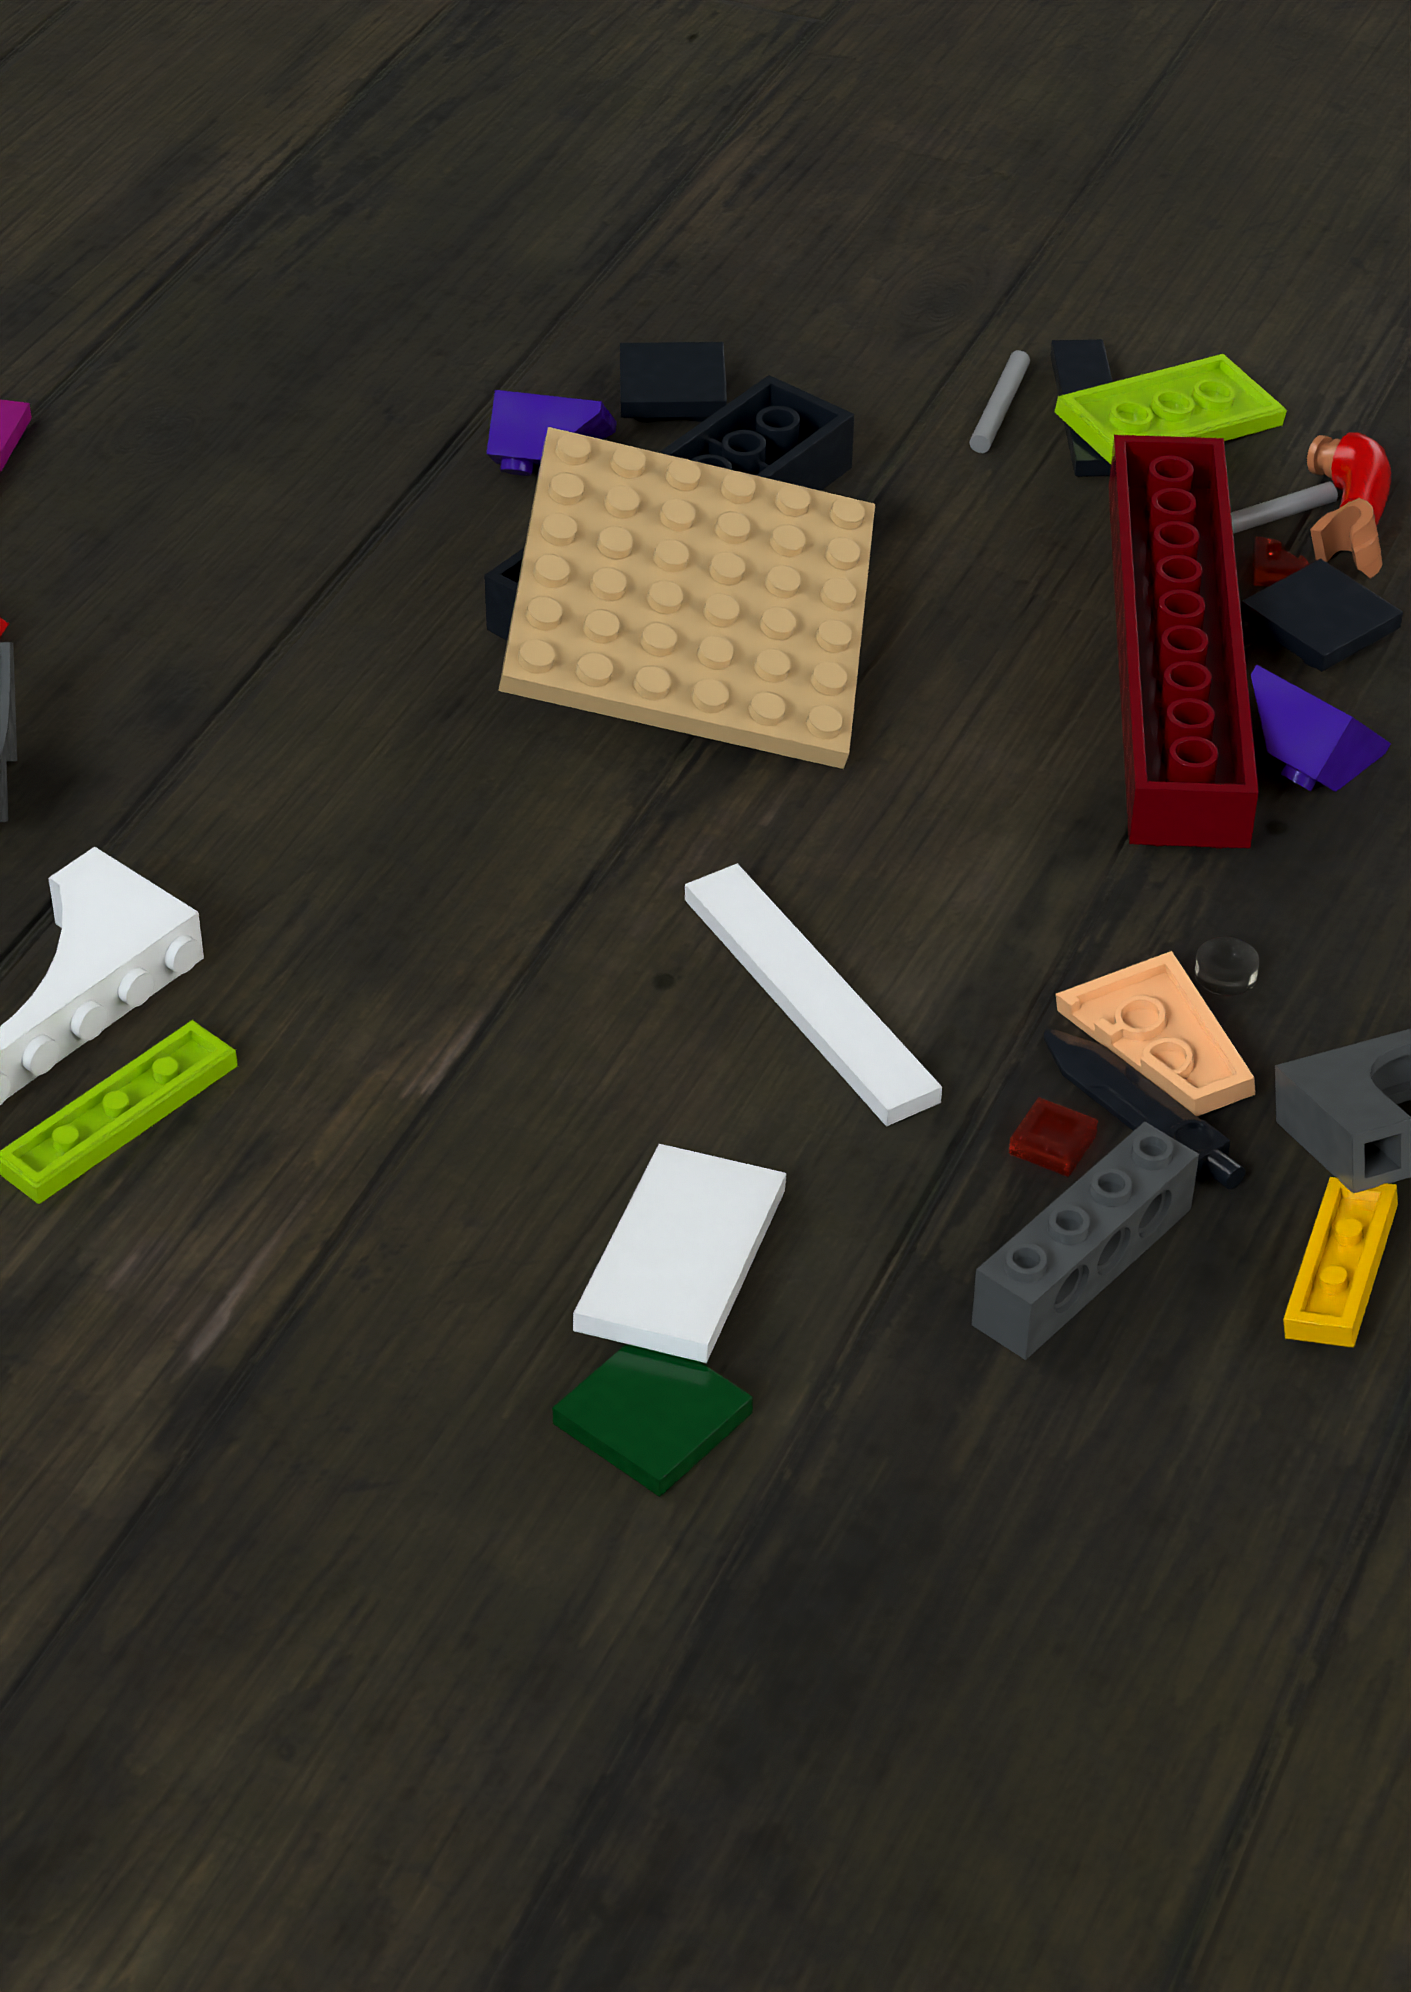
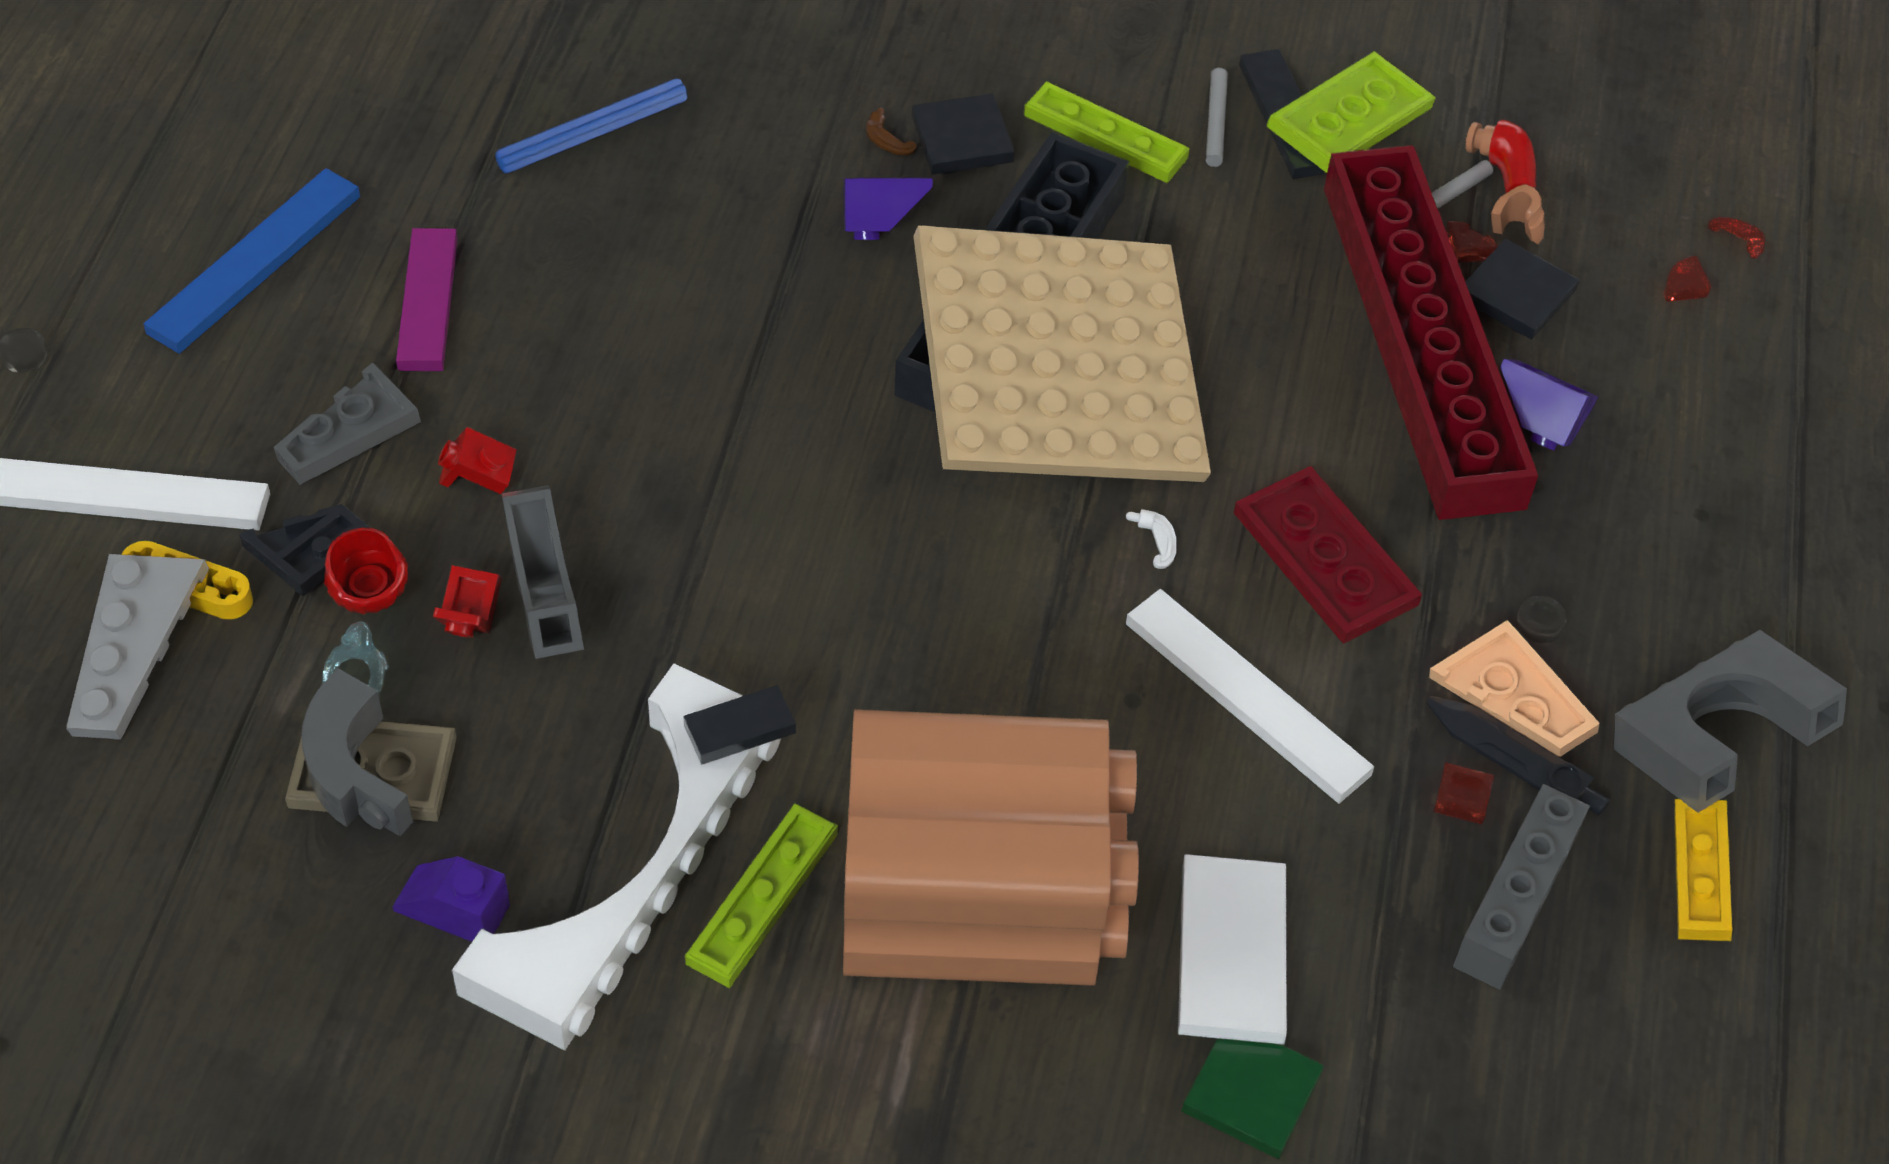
camera: 15 degrees left, 10 degrees up
none -> blue axle [495,78,687,174]
none -> black tile [683,685,796,765]
none -> nougat brick [843,709,1138,986]
none -> reddish brown piece [866,108,917,155]
none -> lime tile [1024,81,1190,183]
none -> white piece [1126,509,1176,569]
none -> dark red plate [1234,466,1422,644]

